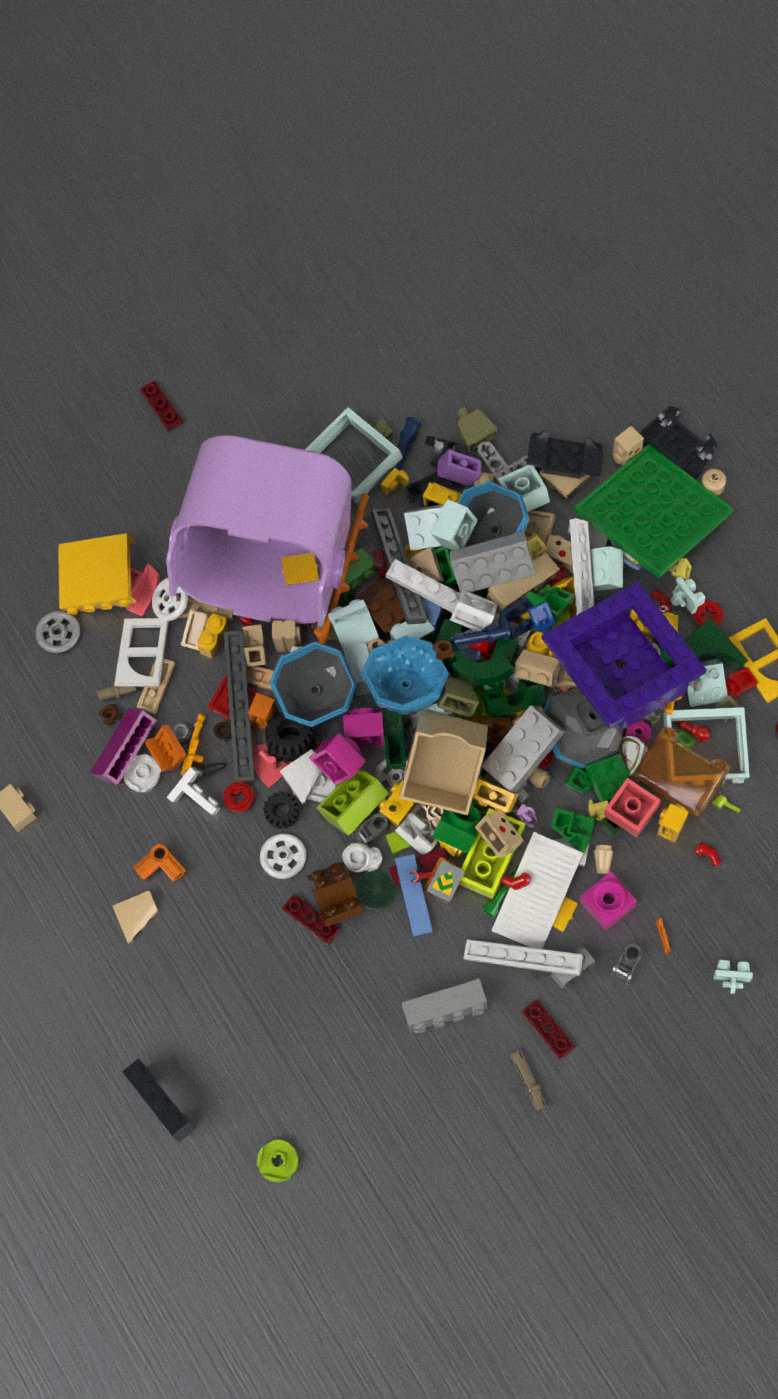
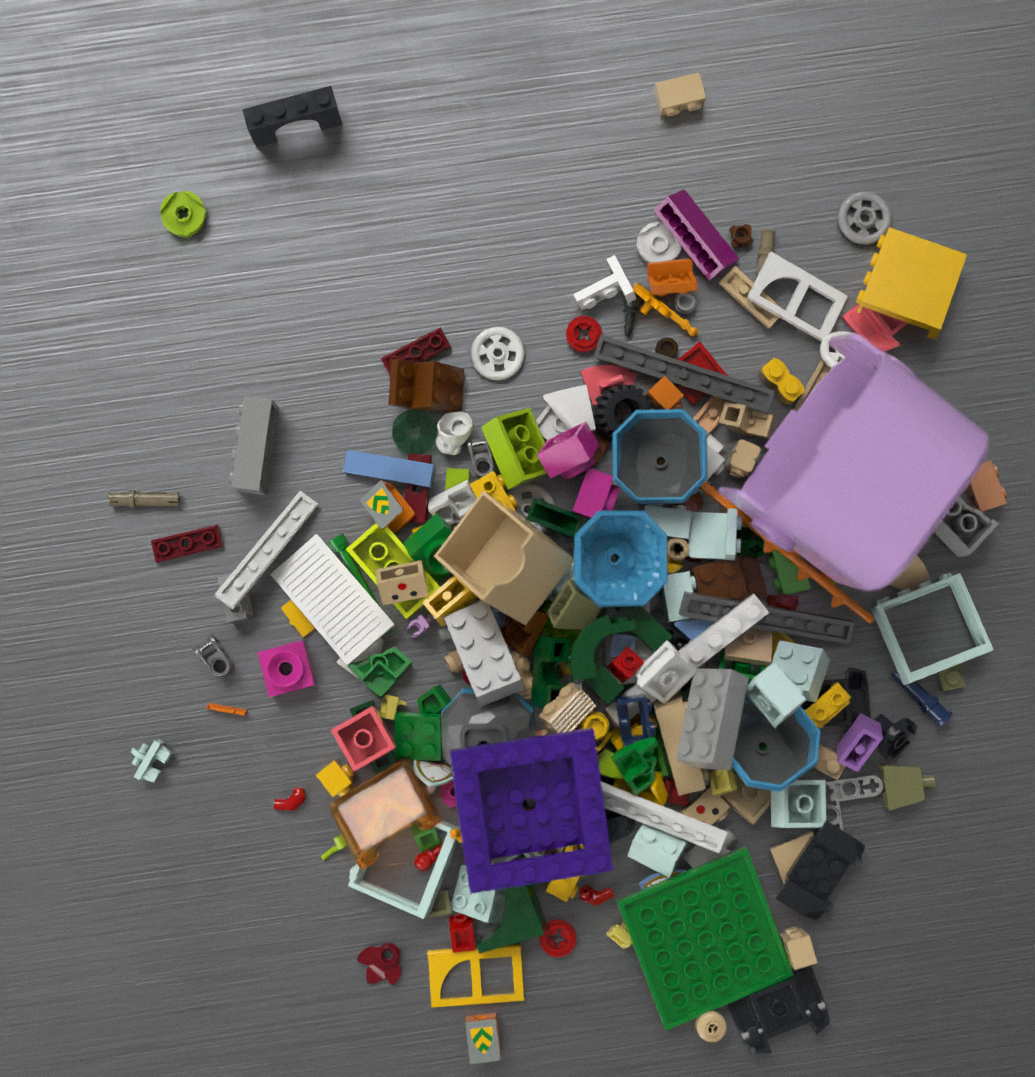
camera: 105 degrees right, 15 degrees up
tan slope [113,890,159,943] -> none
orange piece [133,844,186,882] -> none
tan tile [181,609,209,651] -> none
black tyre [263,791,300,829] -> none
yellow bracket [381,467,410,495] -> none
red hand [410,871,435,883] -> none
reddish brown plate [433,640,455,660] -> none
dark blue pin [450,623,510,647] -> none
red arm [500,872,531,890] -> none
blue bracket [528,601,555,632] -> none
tan cone [594,845,613,874] -> none
light aqua hips [671,577,705,614] -> none

